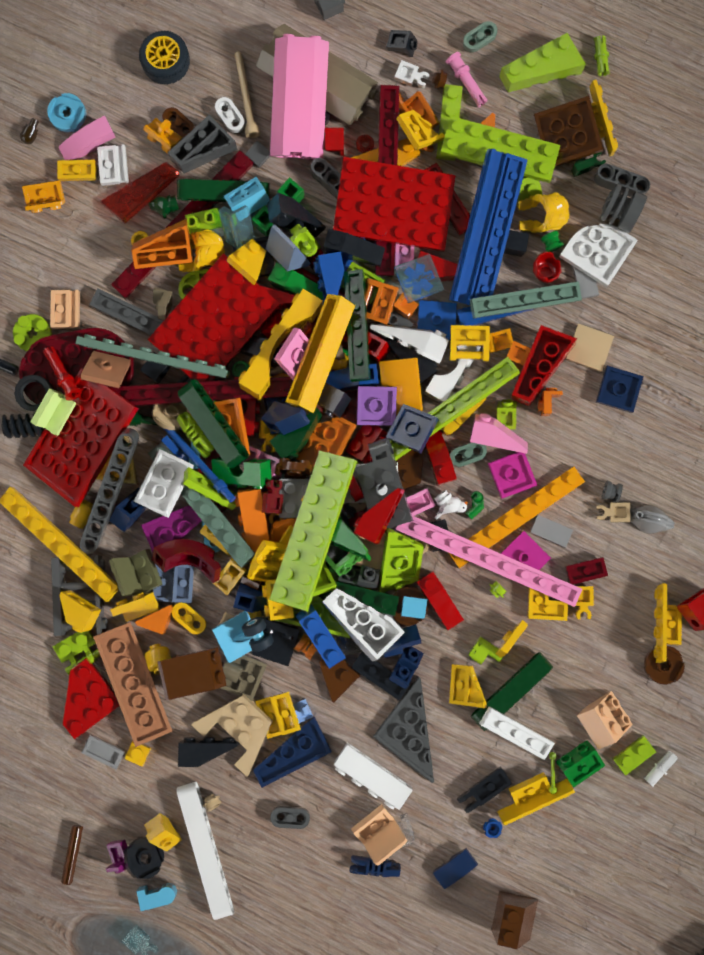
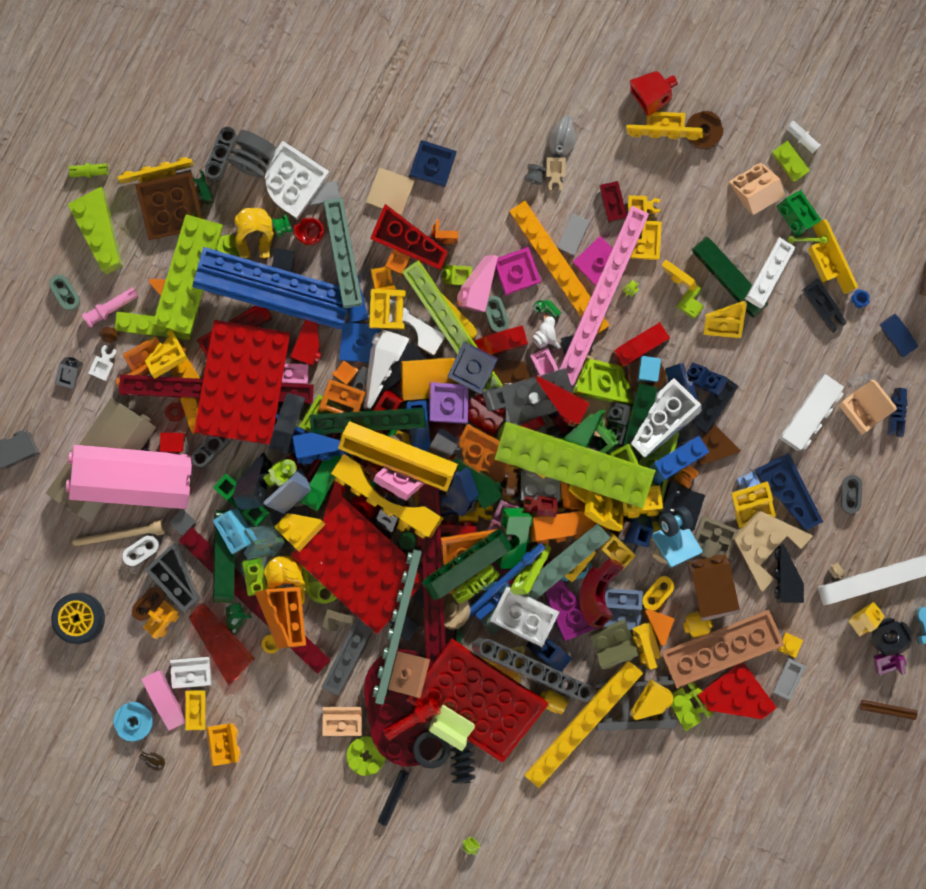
camera: 95 degrees left, 0 degrees up
dark grey tile [373,676,434,783] -> none
clear light blue tile [394,254,444,303] -> none

